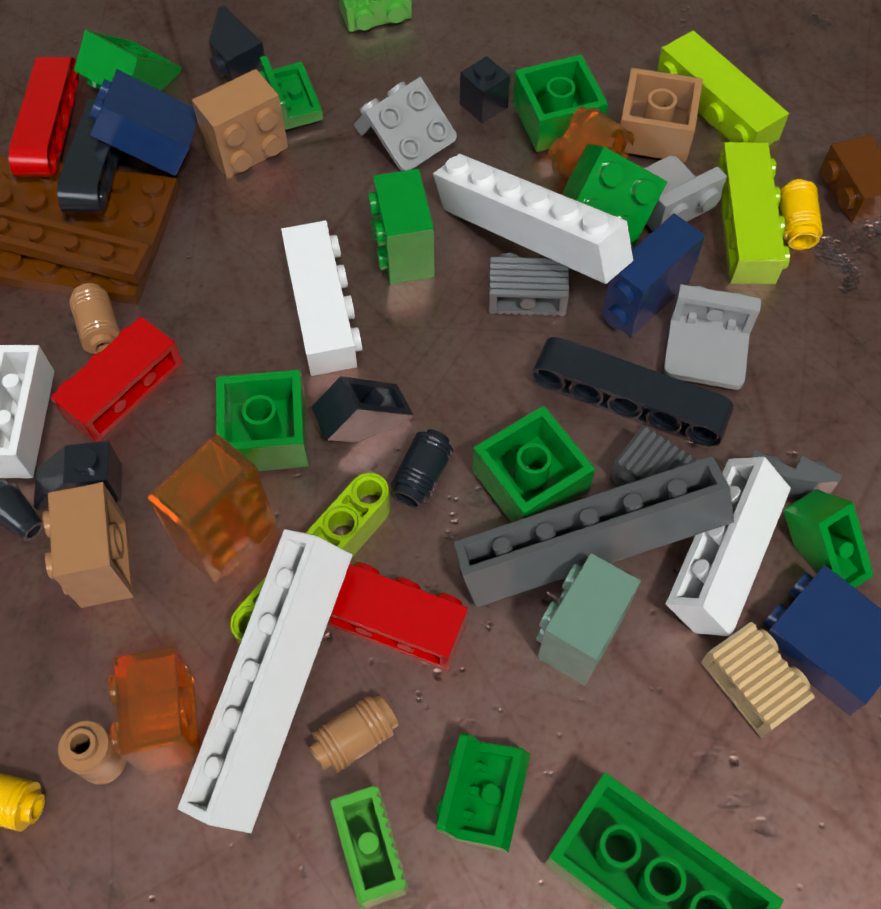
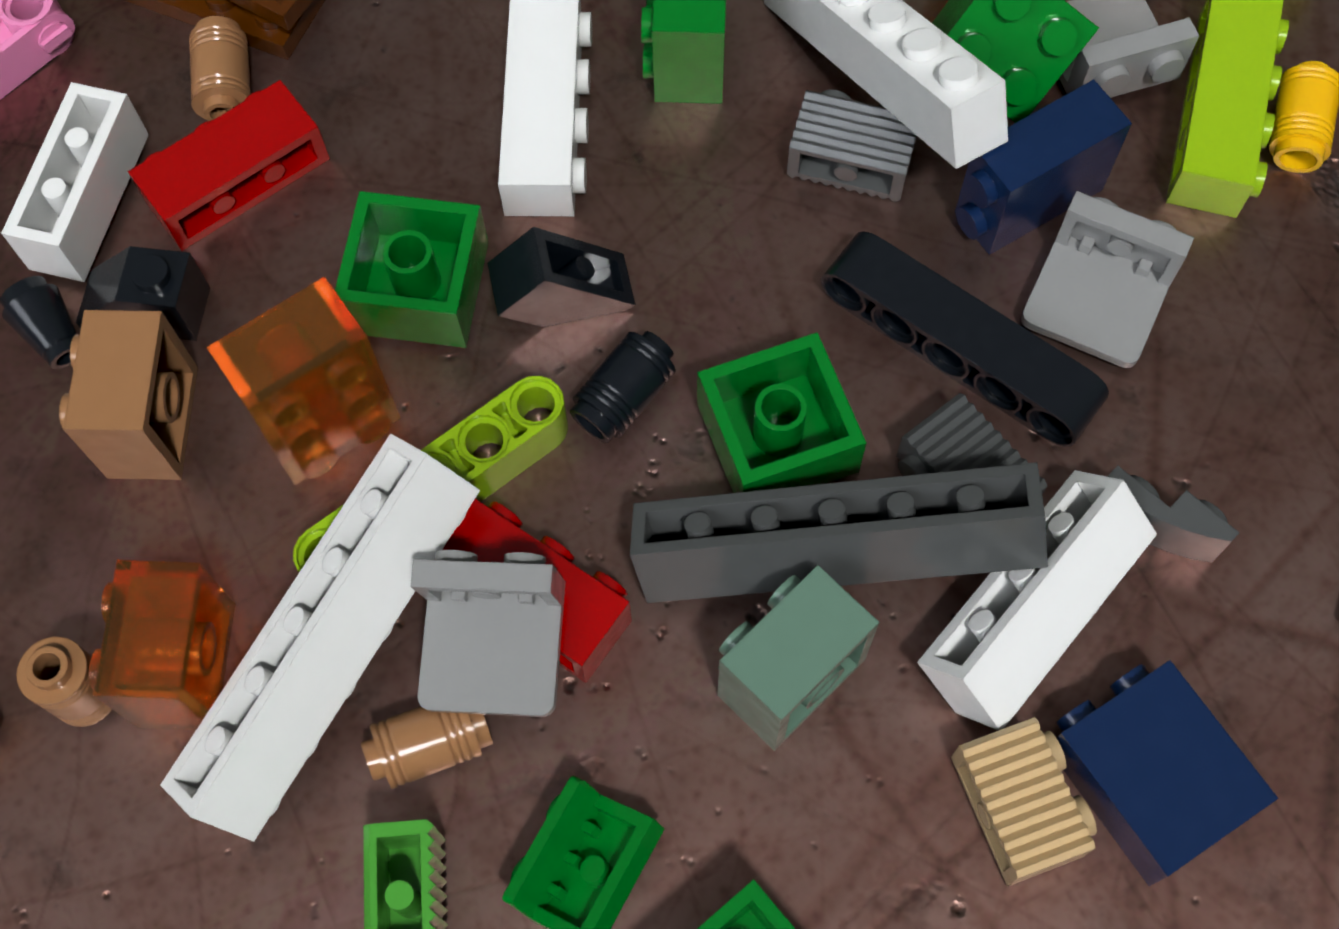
camera: 15 degrees right, 5 degrees up
green slope [783,489,874,588] -> none
none -> light grey bracket [410,550,566,717]

